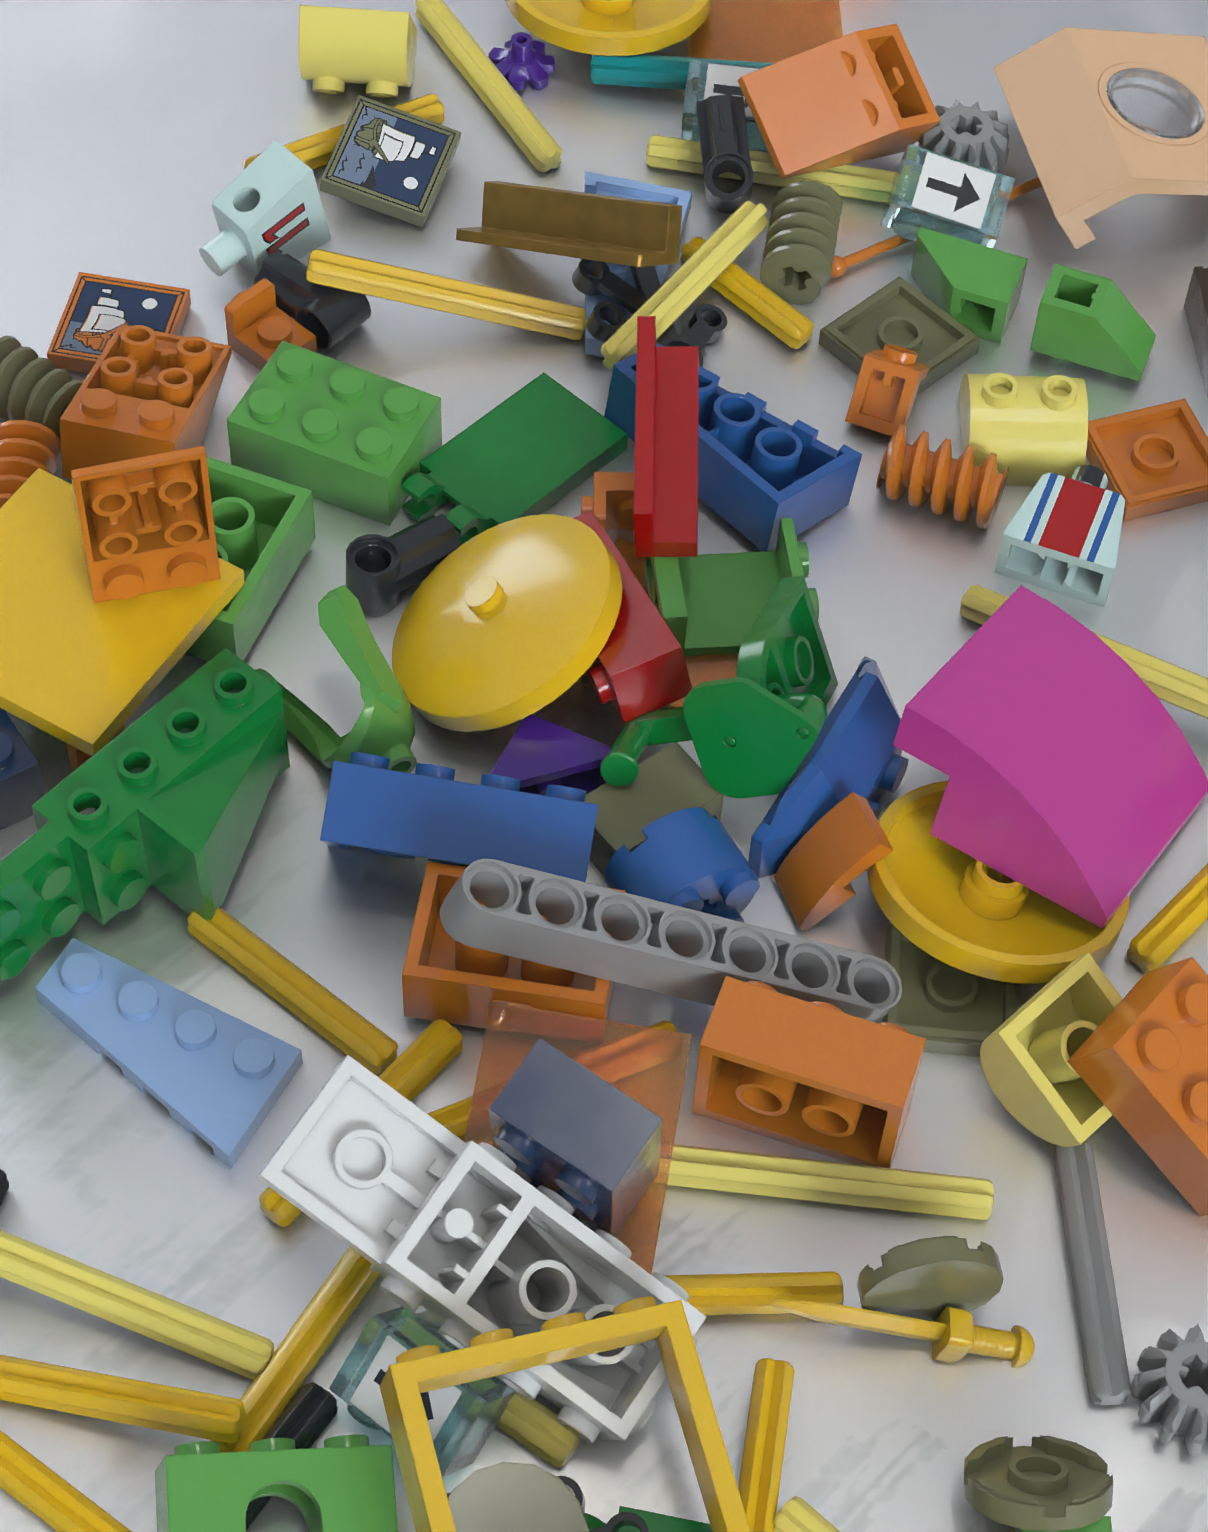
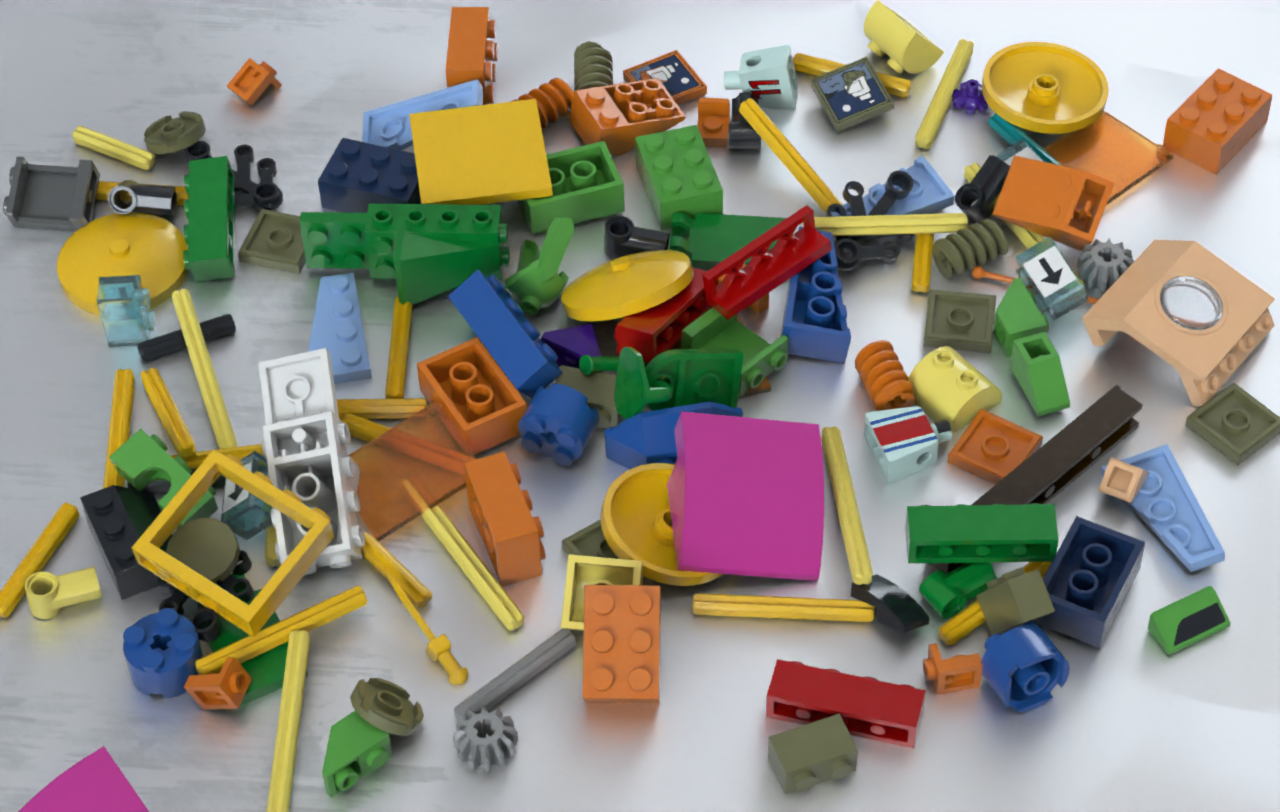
camera: 55 degrees right, 5 degrees down
orange slope [71,446,221,603] -> none
light grey beam [440,859,902,1023] -> none
pearl gold panel [456,181,682,267] -> none
brick [489,1038,663,1237] -> none
orange slope [774,792,893,931] -> none
orange bracket [845,344,929,436] -> none
olive tile [857,1236,1004,1322] -> none

